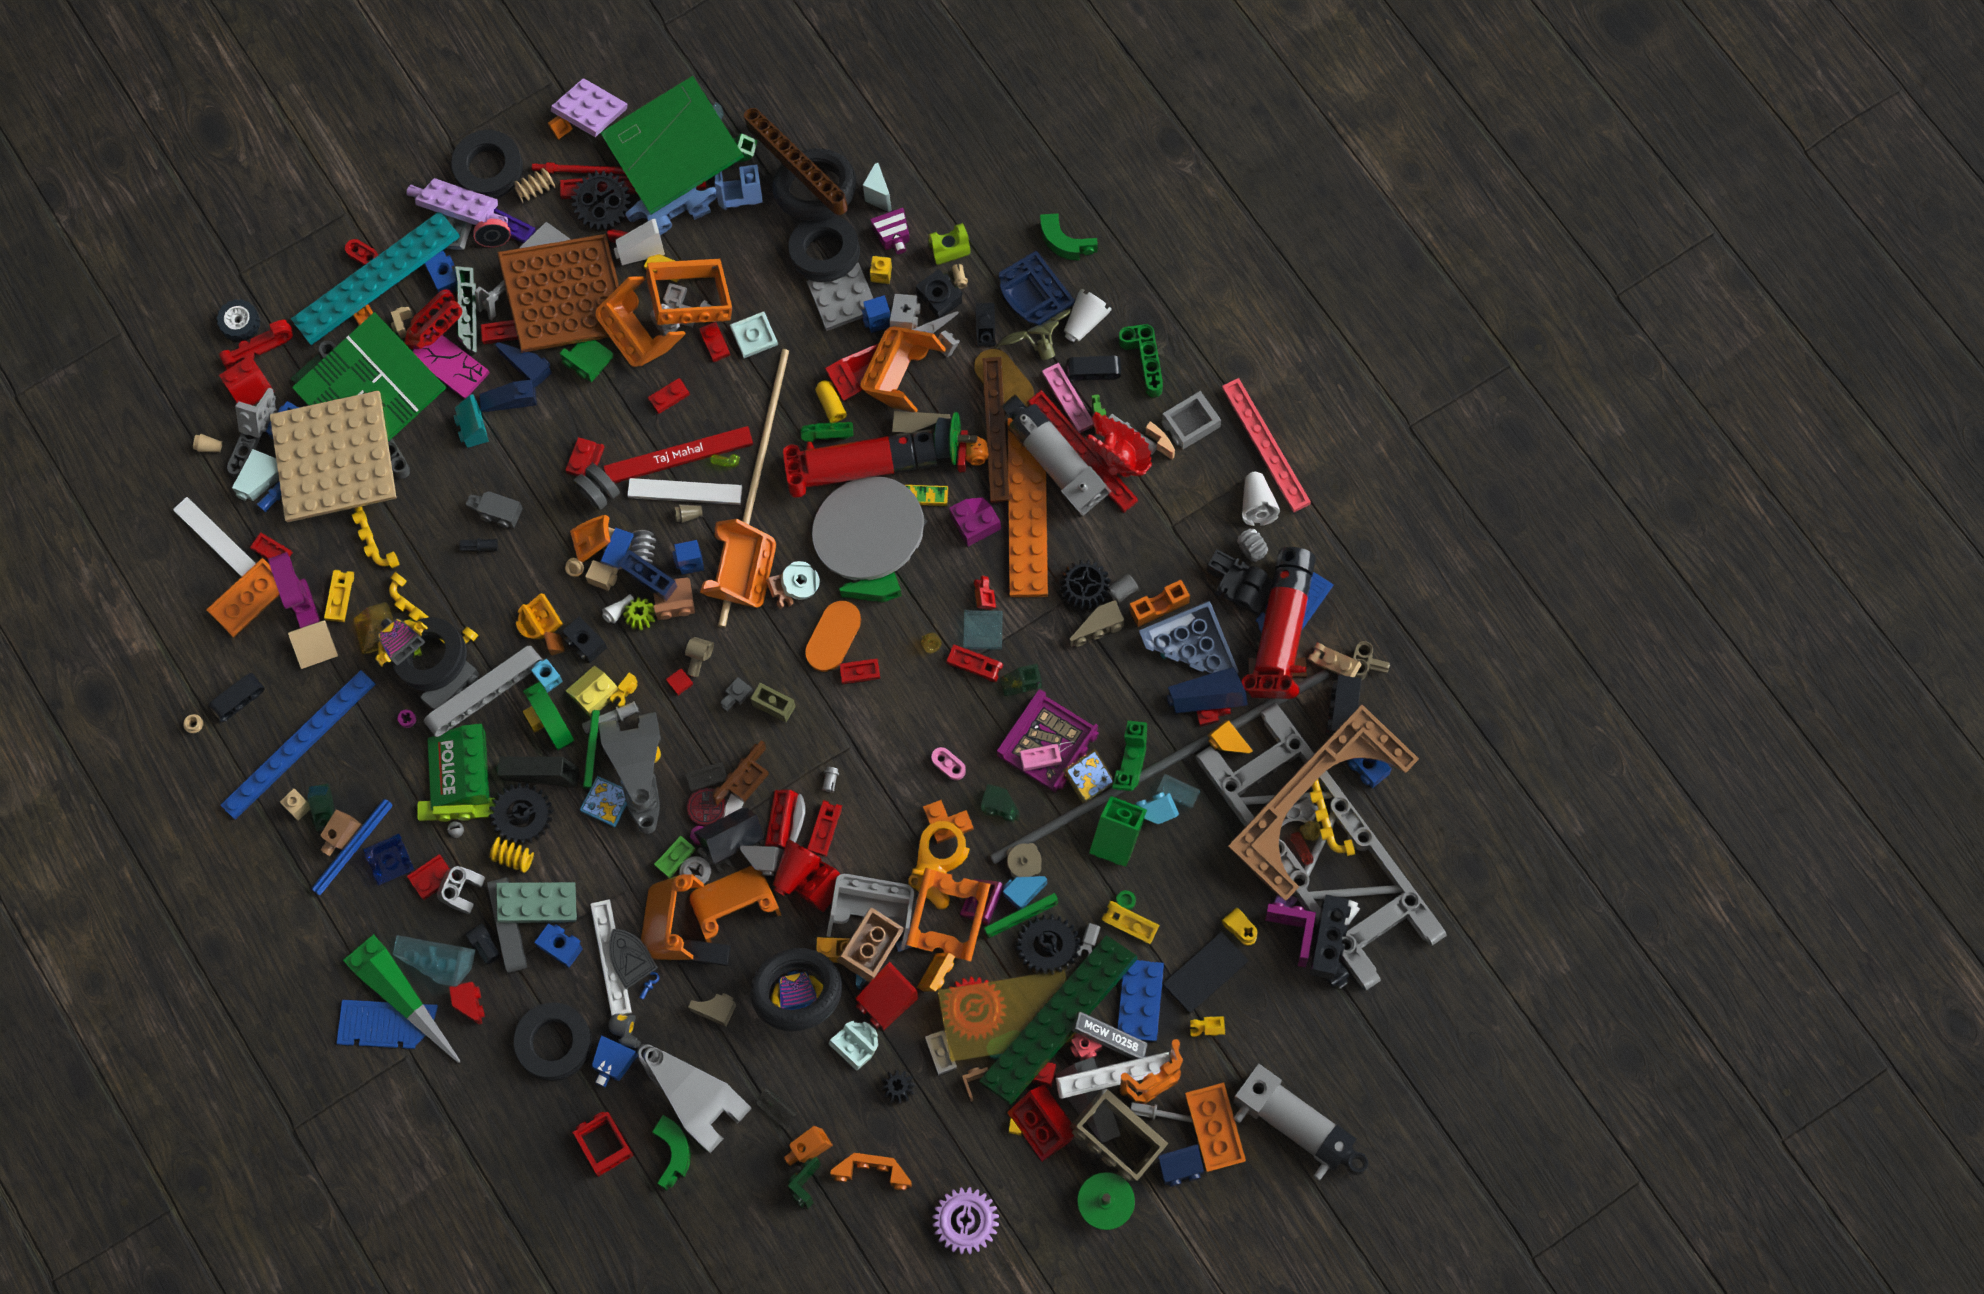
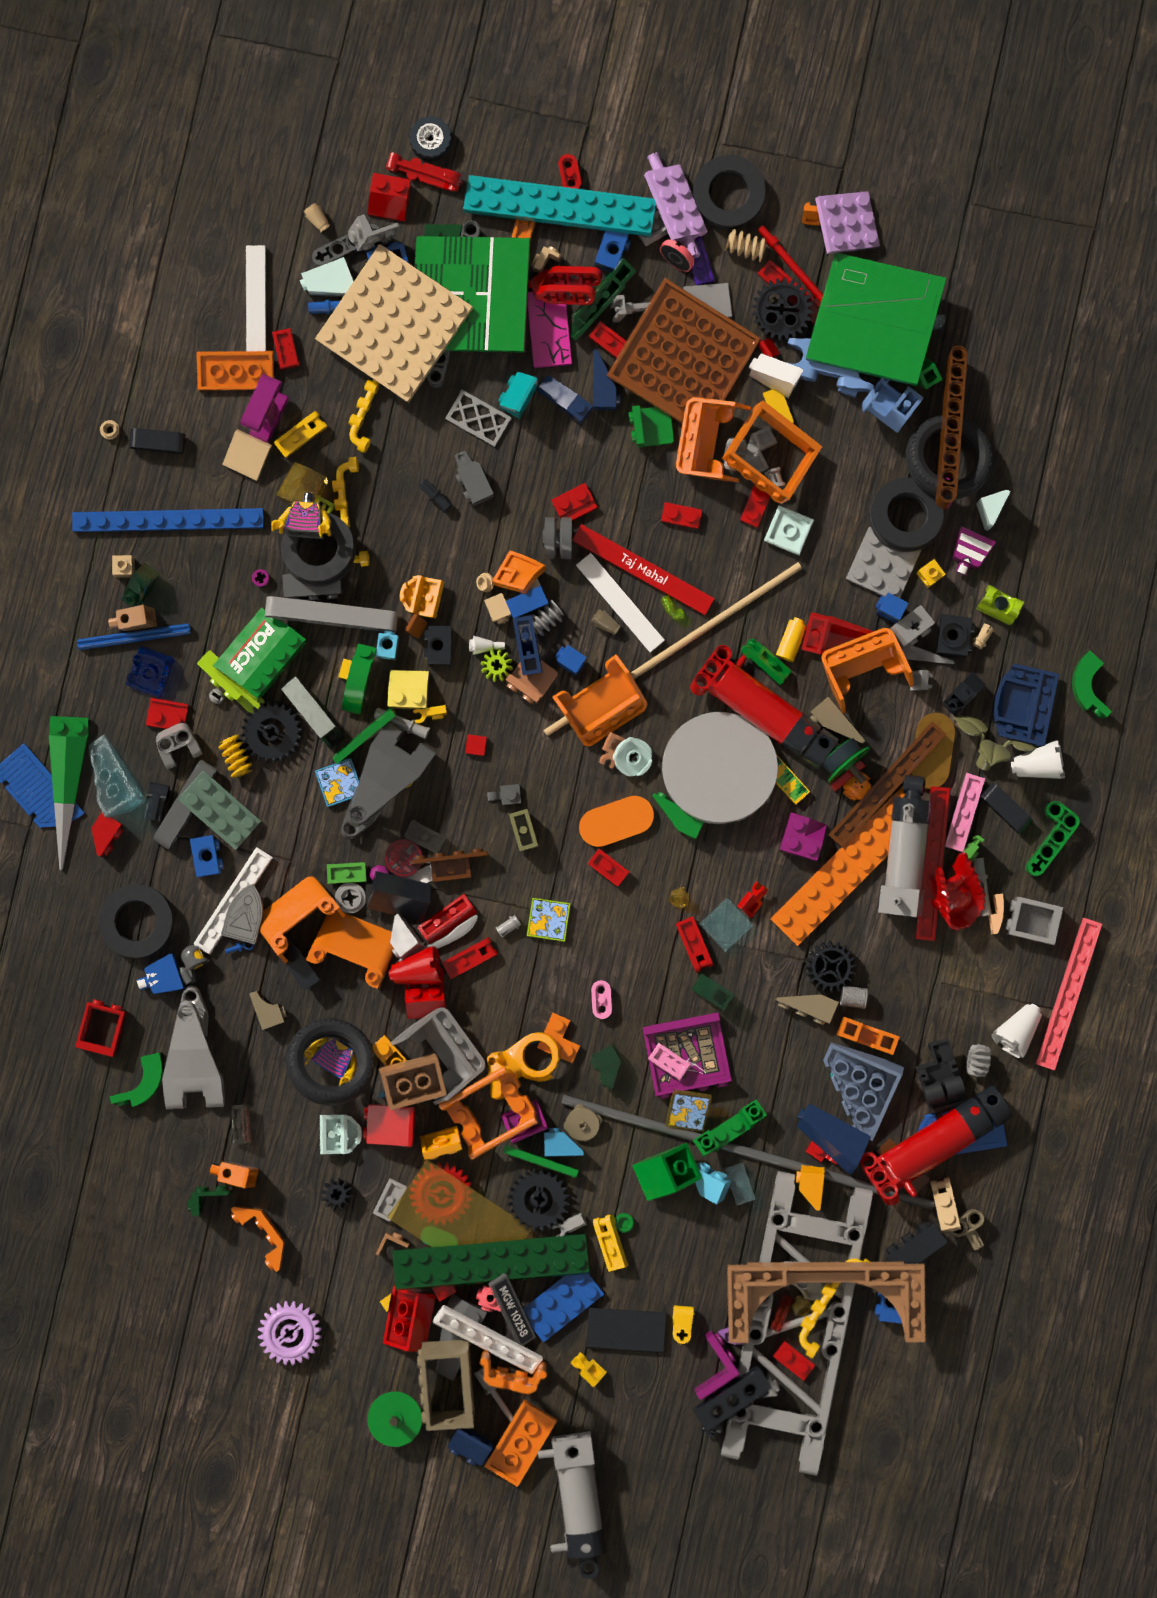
camera: 40 degrees right, 15 degrees up
dark tan beam [685,637,714,677] -> none
none -> light grey window [445,389,512,447]
none -> tile [527,898,570,942]
none -> red plate [773,1340,815,1381]

